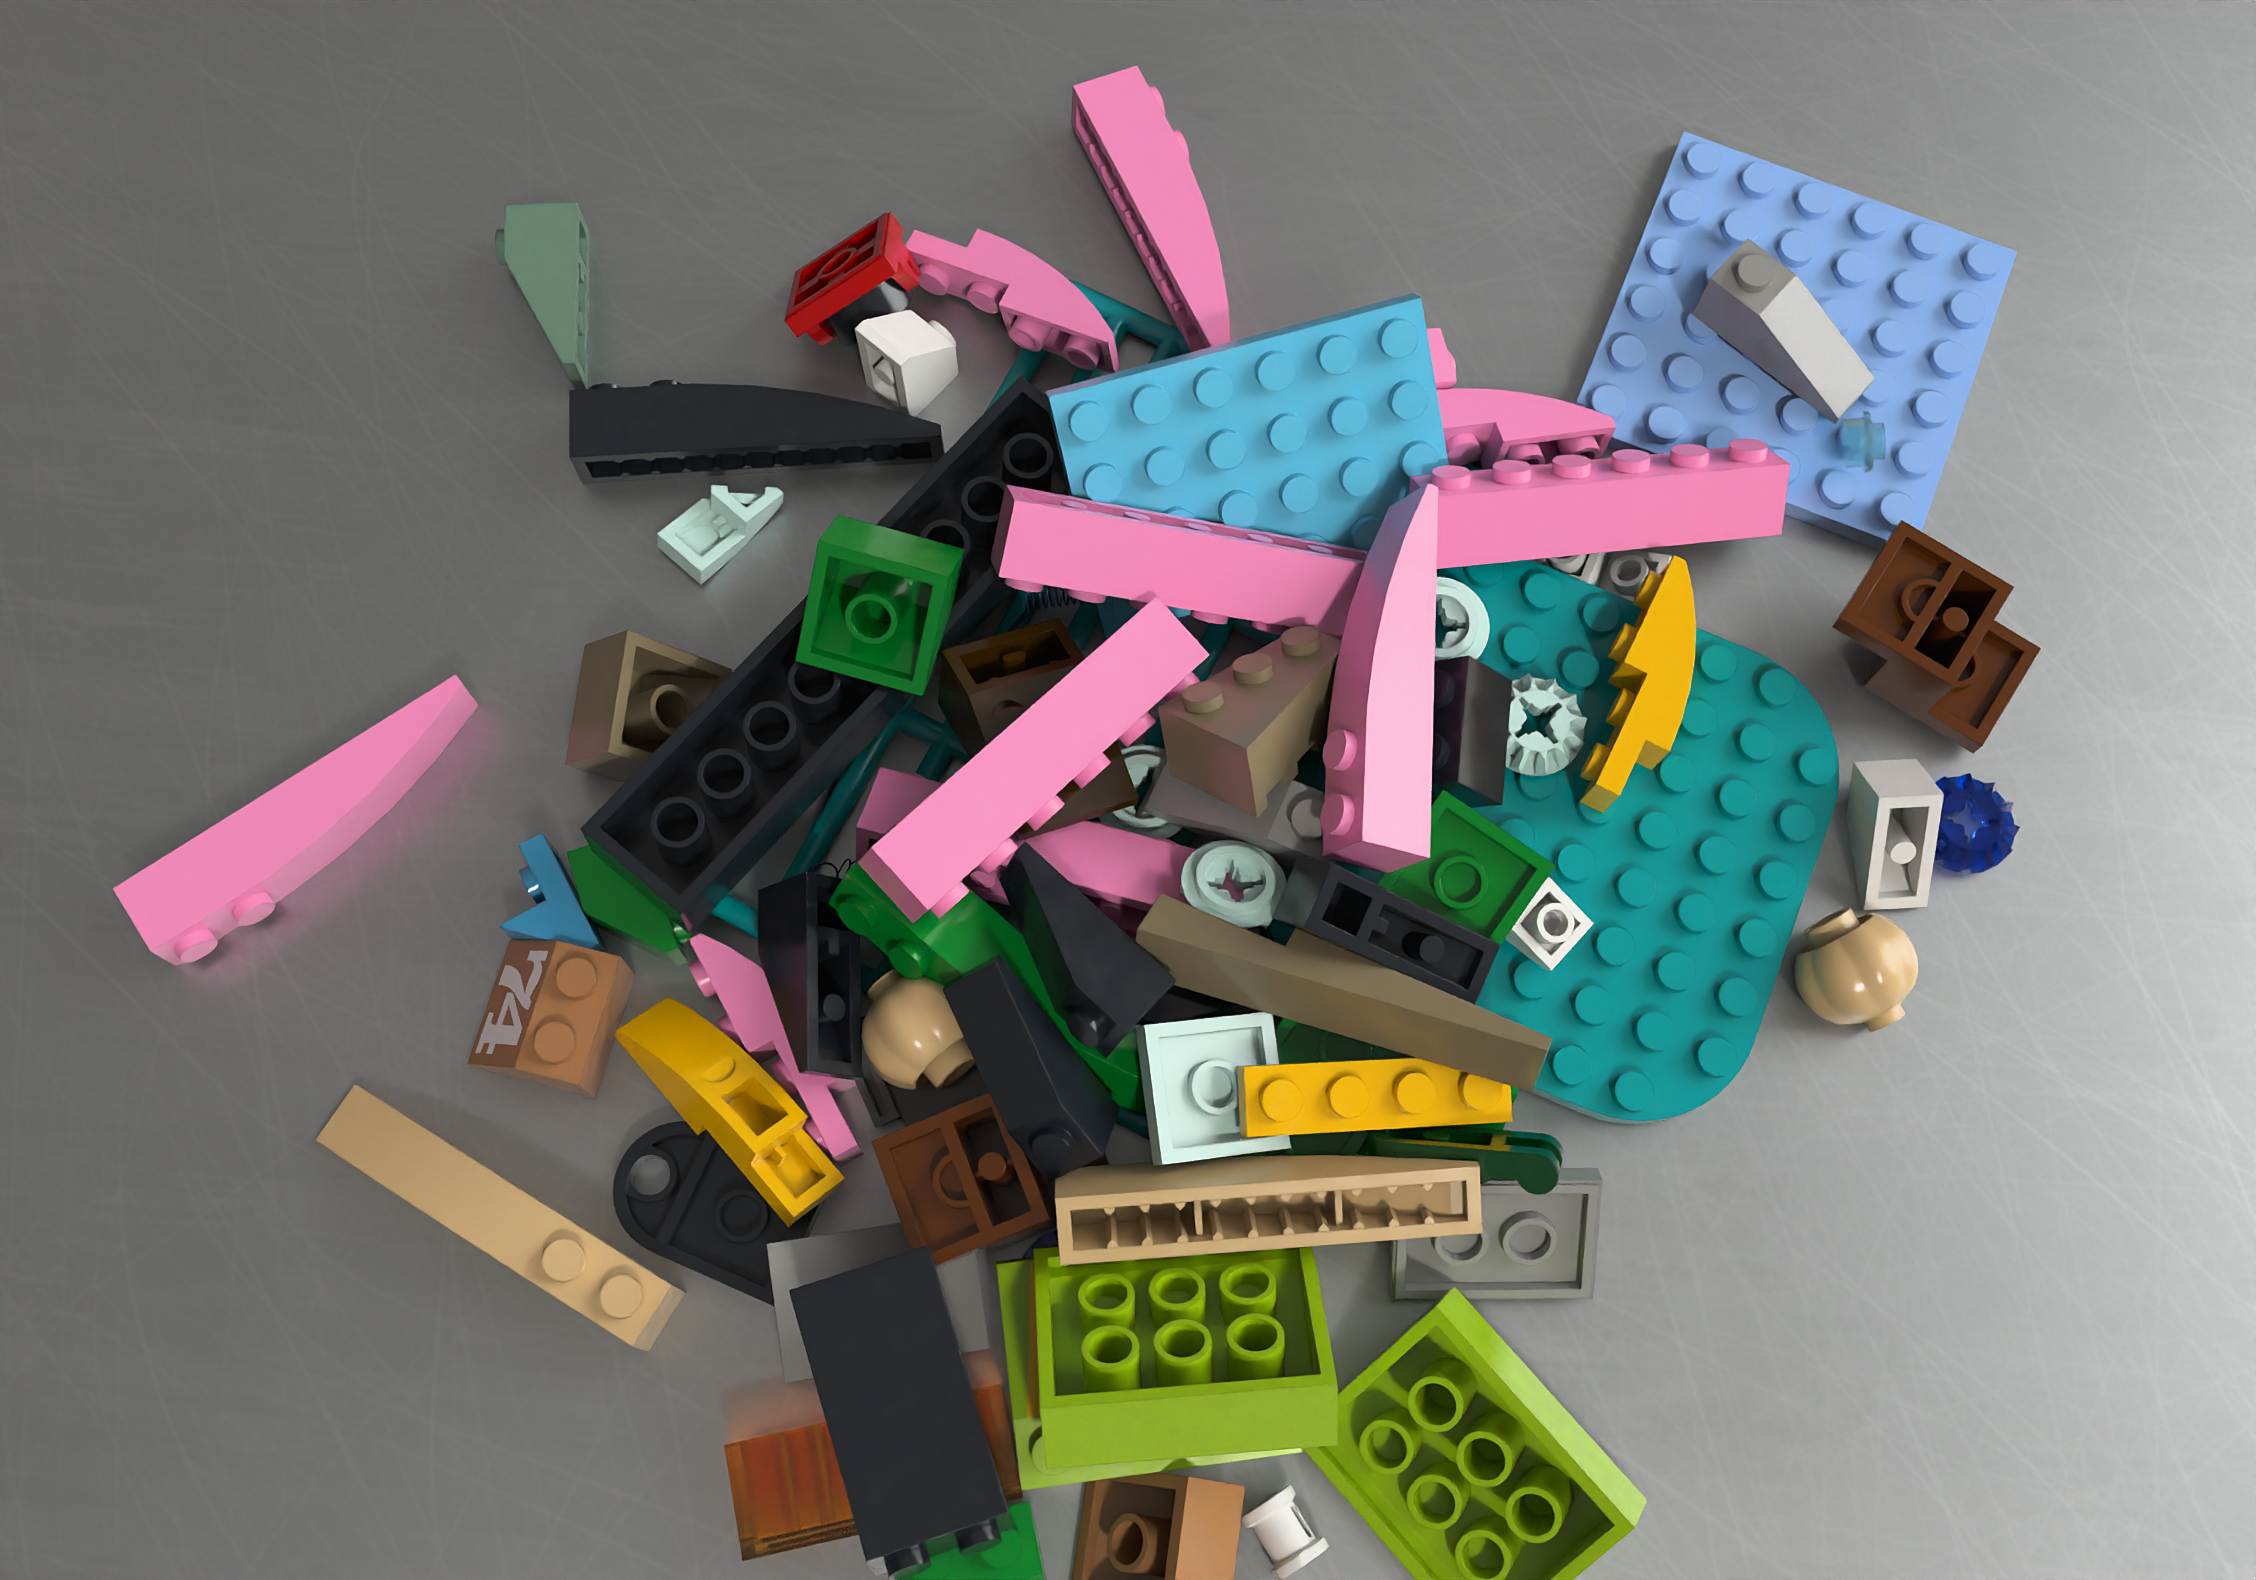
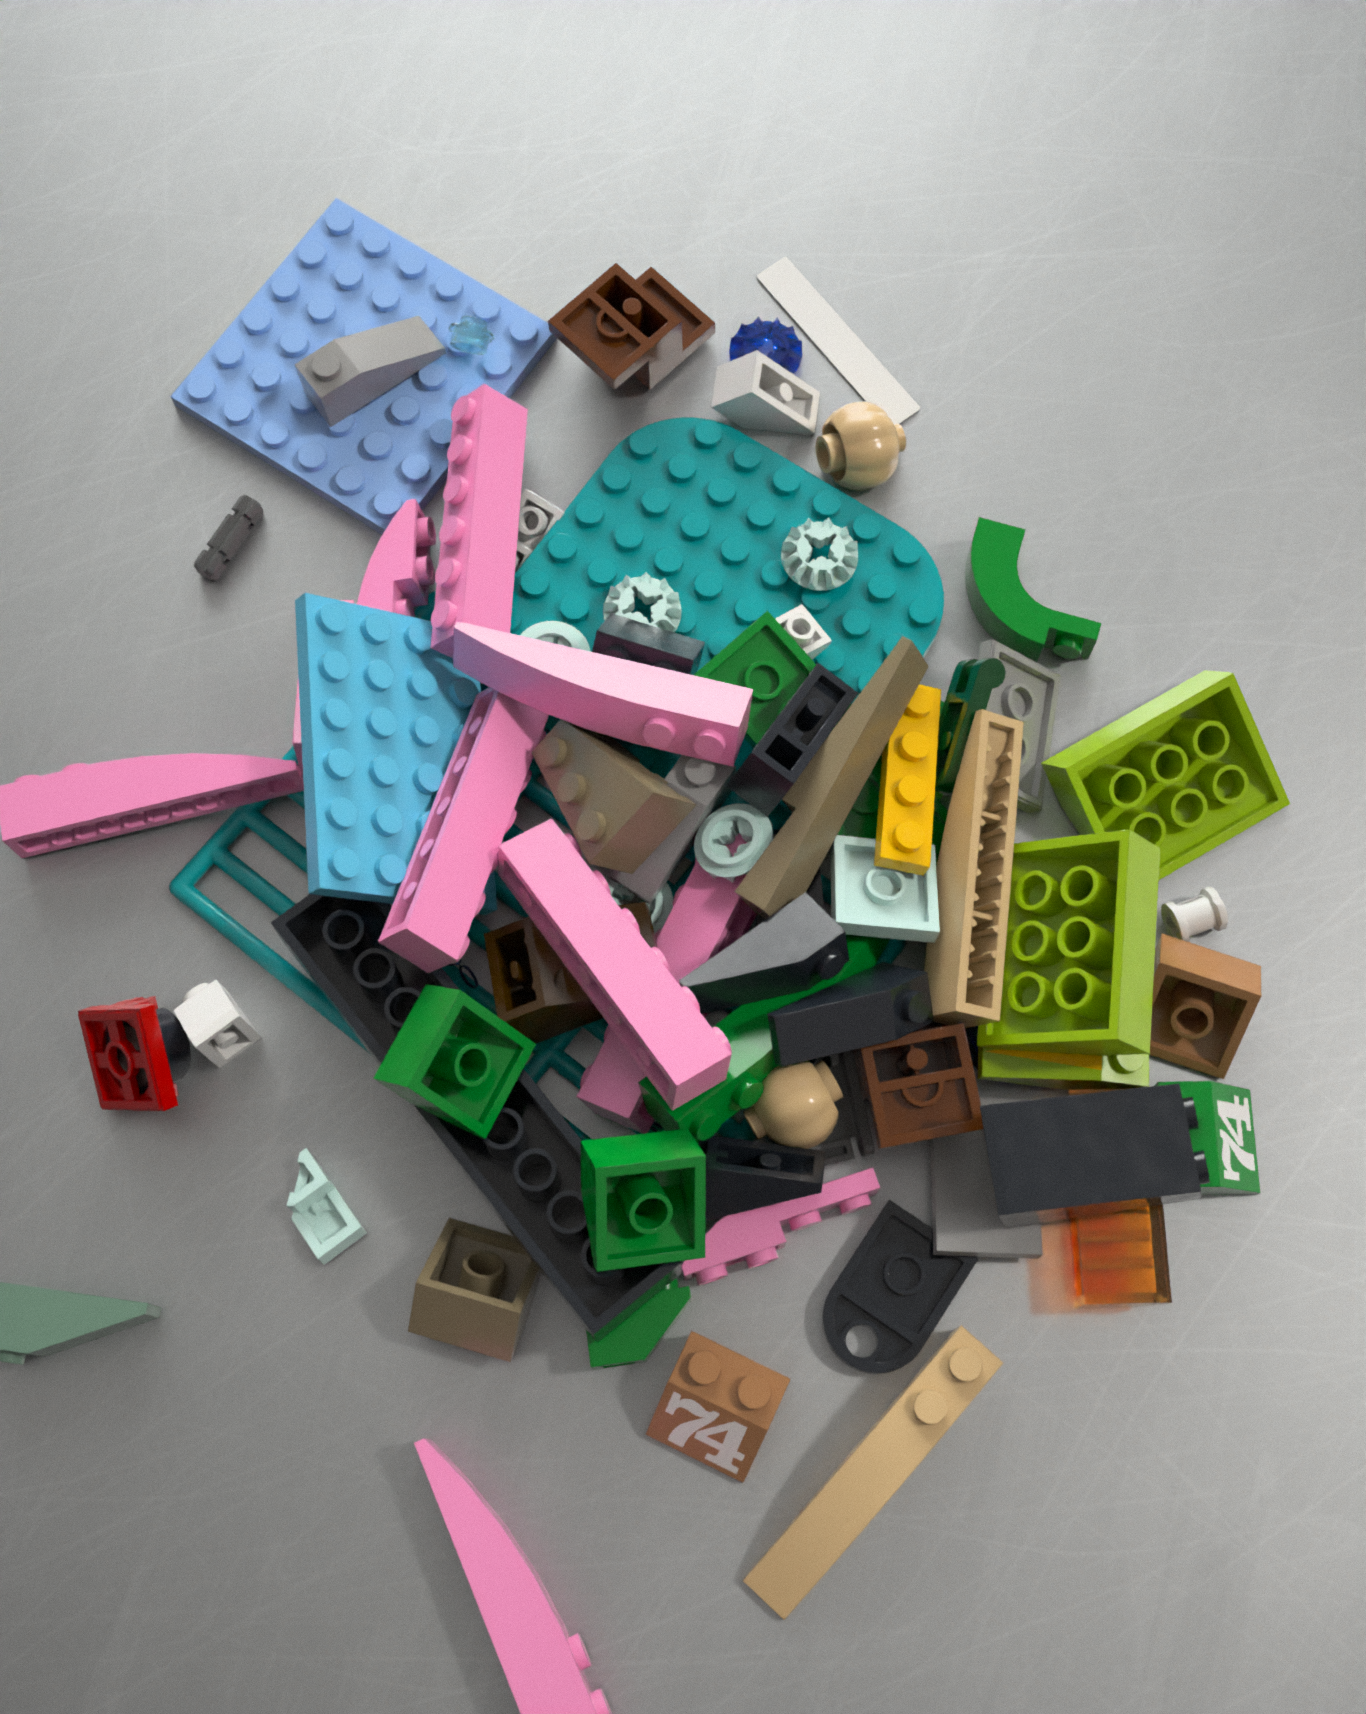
camera: 75 degrees left, 0 degrees up
dark azure slope [500,833,610,954] -> none
black slope [569,380,945,484] -> none
yellow slope [614,996,845,1227] -> none
bright pink slope [905,228,1120,374] -> none
yellow slope [1580,555,1696,813] -> none
none -> dark grey axle [194,495,263,581]
none -> green slope [580,1129,706,1272]
none -> white sticker [756,257,920,424]
none -> light aqua gear [781,518,858,591]
none -> green arch [965,517,1102,662]

